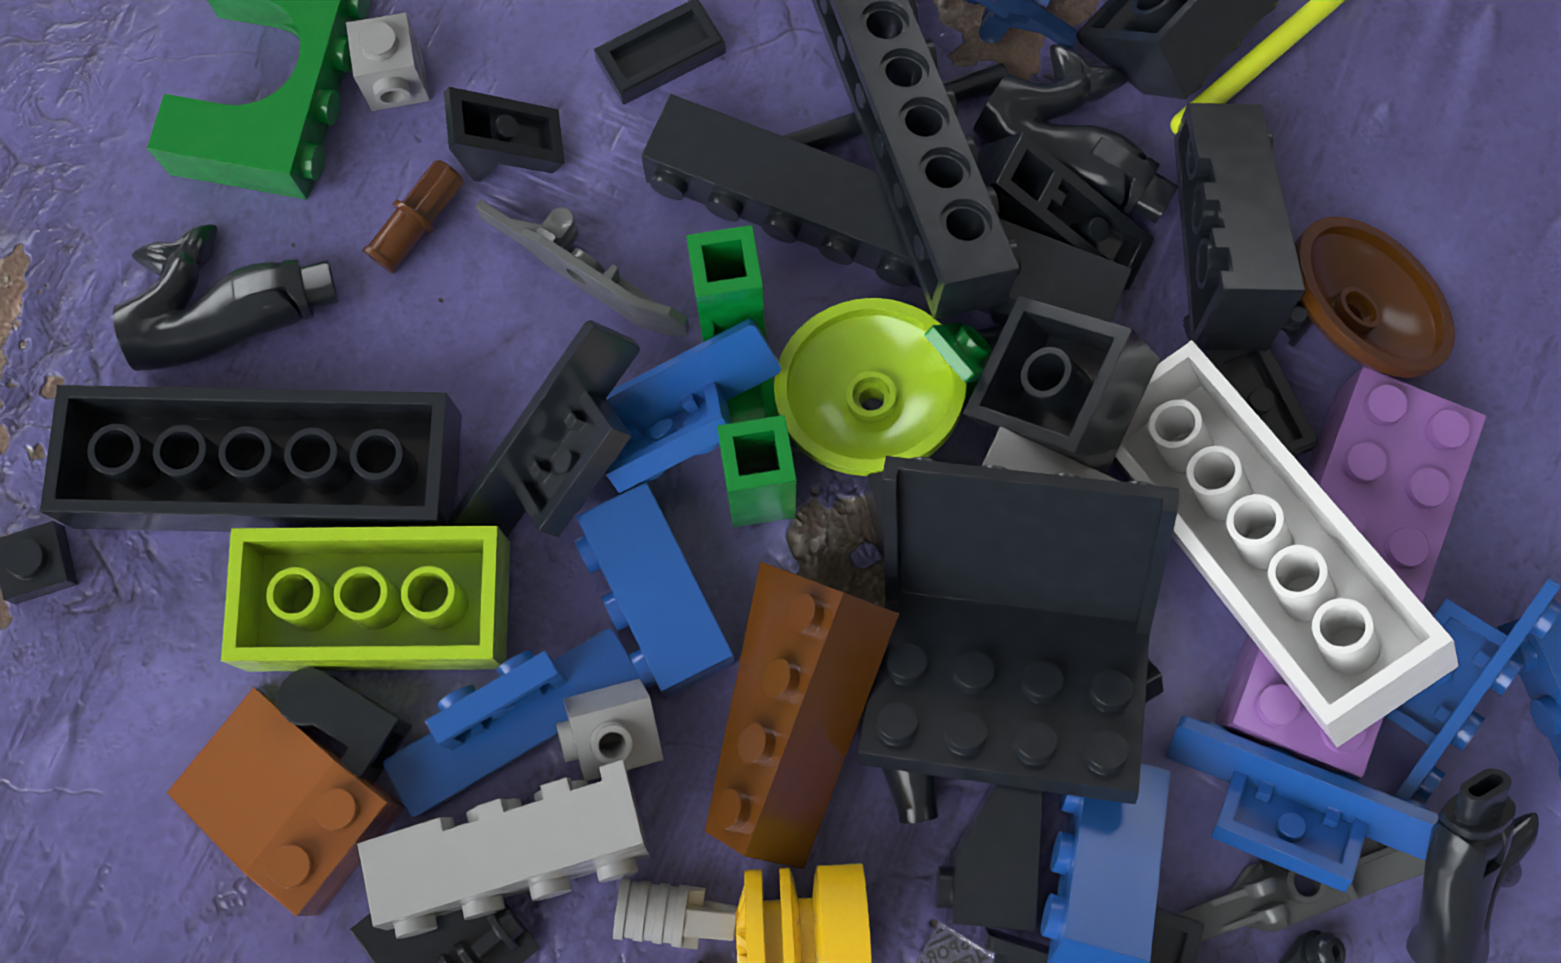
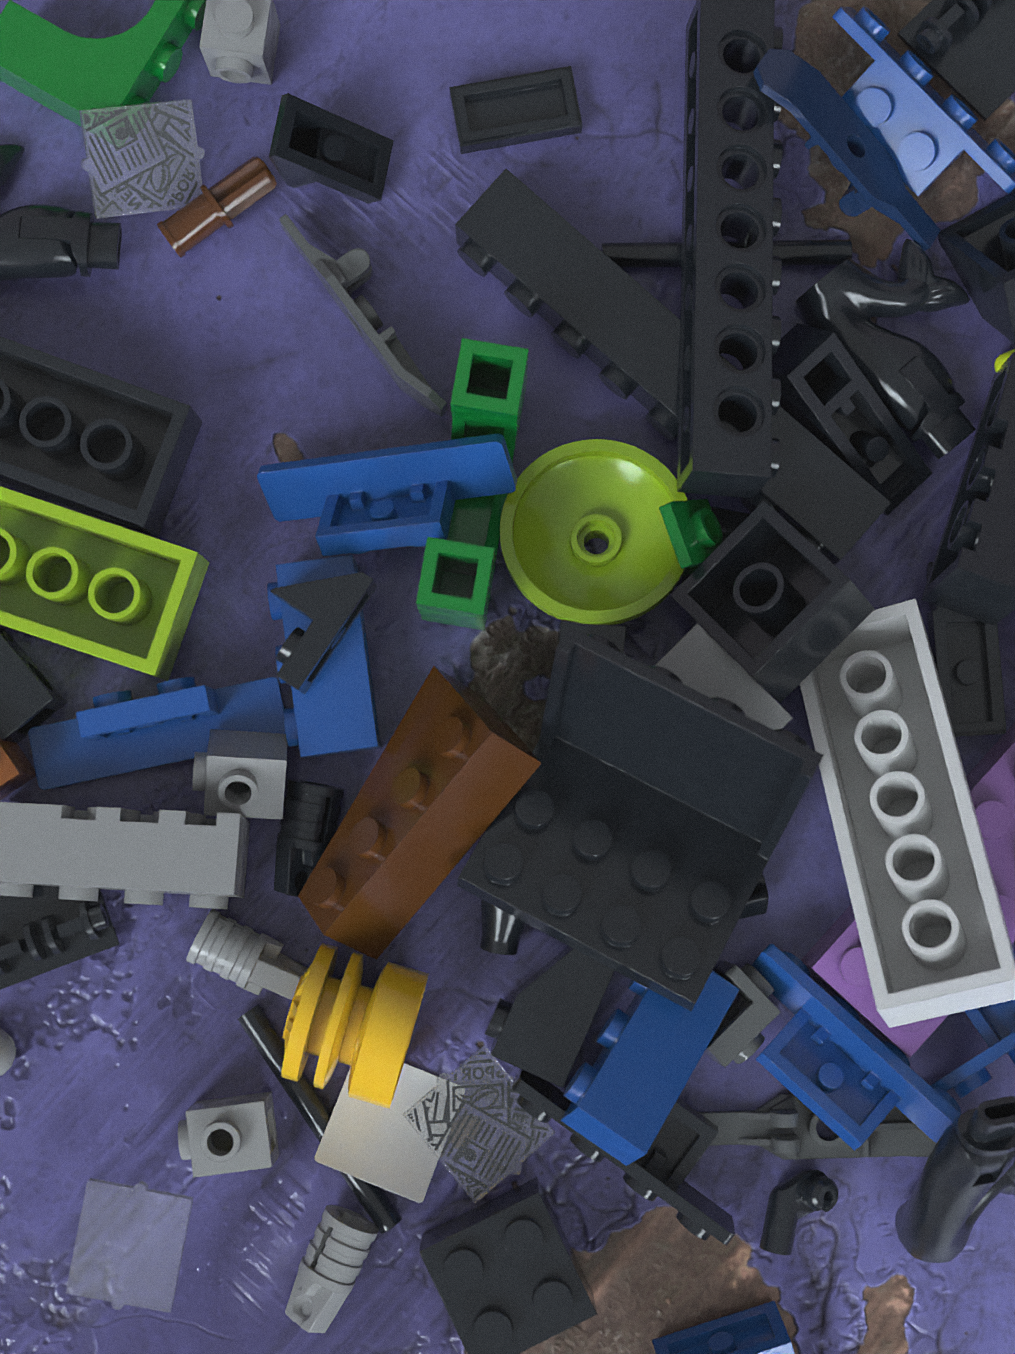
camera: 15 degrees right, 10 degrees up
black bracket [448,320,640,537] -> none
none -> clear piece [79,99,205,219]
none -> black slope [270,572,377,694]
none -> black hinge [274,779,345,897]
none -> dark grey bracket [705,961,781,1067]

